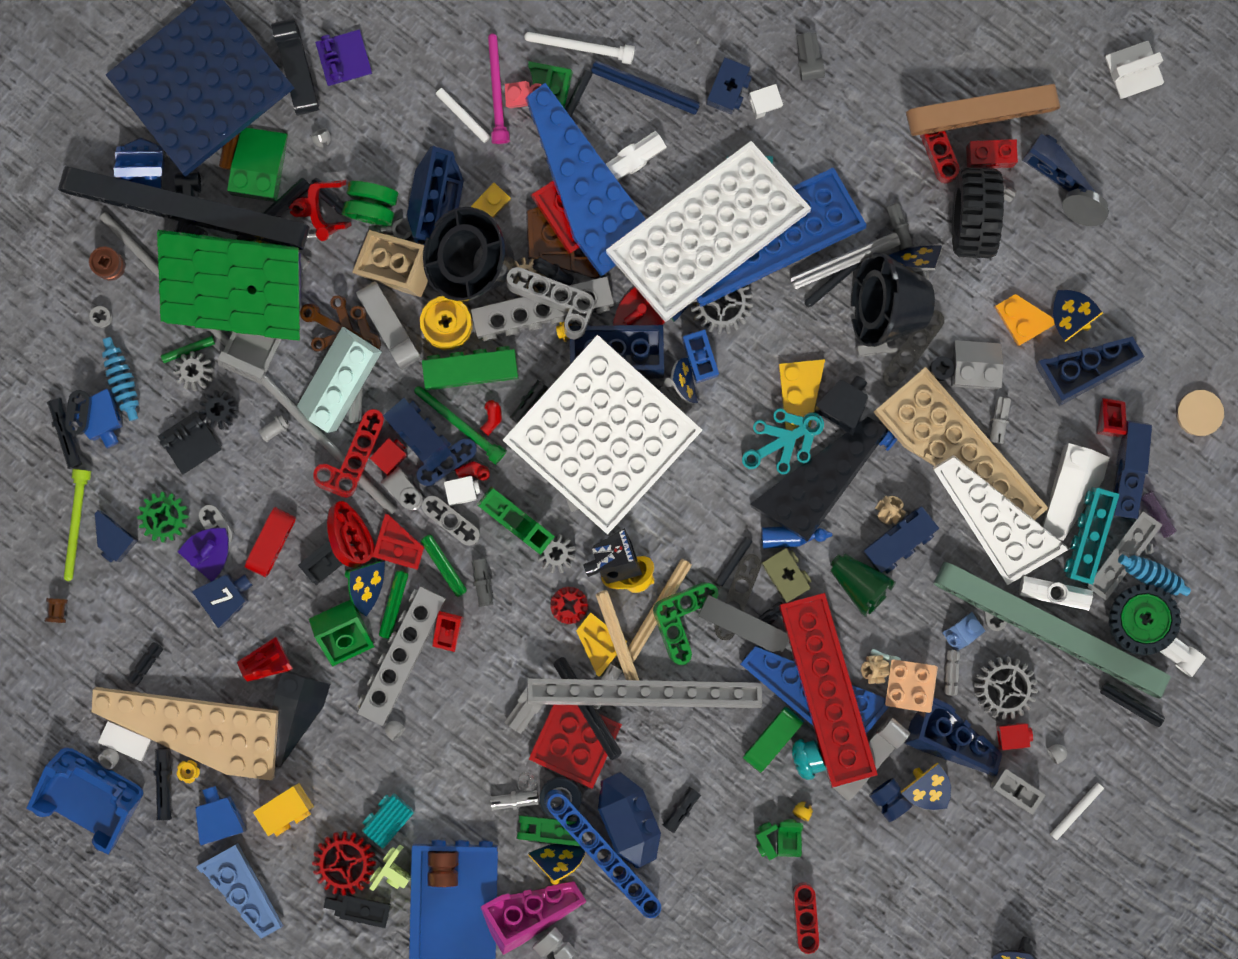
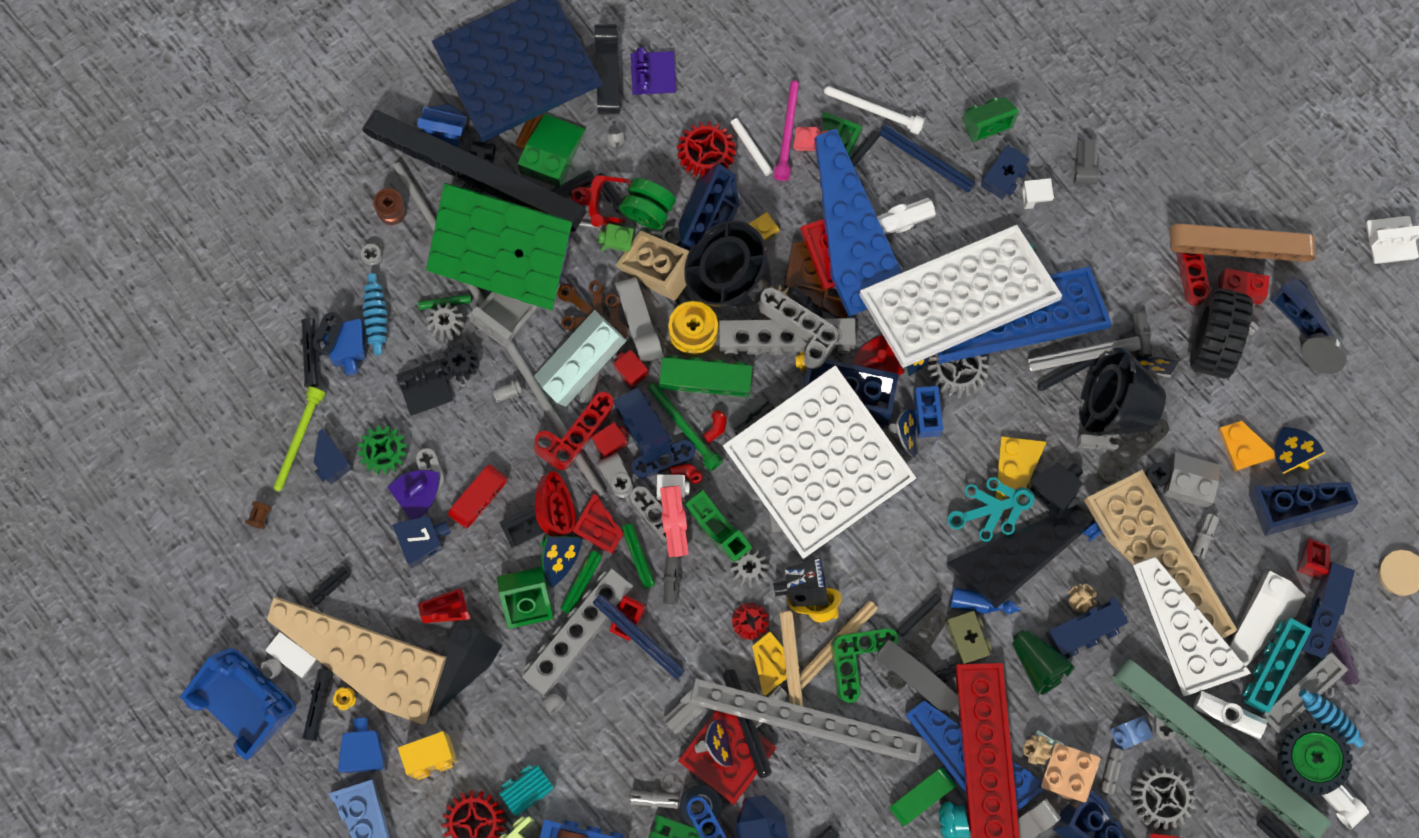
camera: 15 degrees right, 10 degrees down
none -> dark blue axle [593,595,685,679]
none -> bright green bracket [598,224,634,253]
none -> red brick [613,350,649,389]
none -> coral piece [660,485,688,557]
none -> red gear [677,121,736,179]
none -> dark blue shield [694,719,733,767]
none -> green slope [962,97,1019,143]

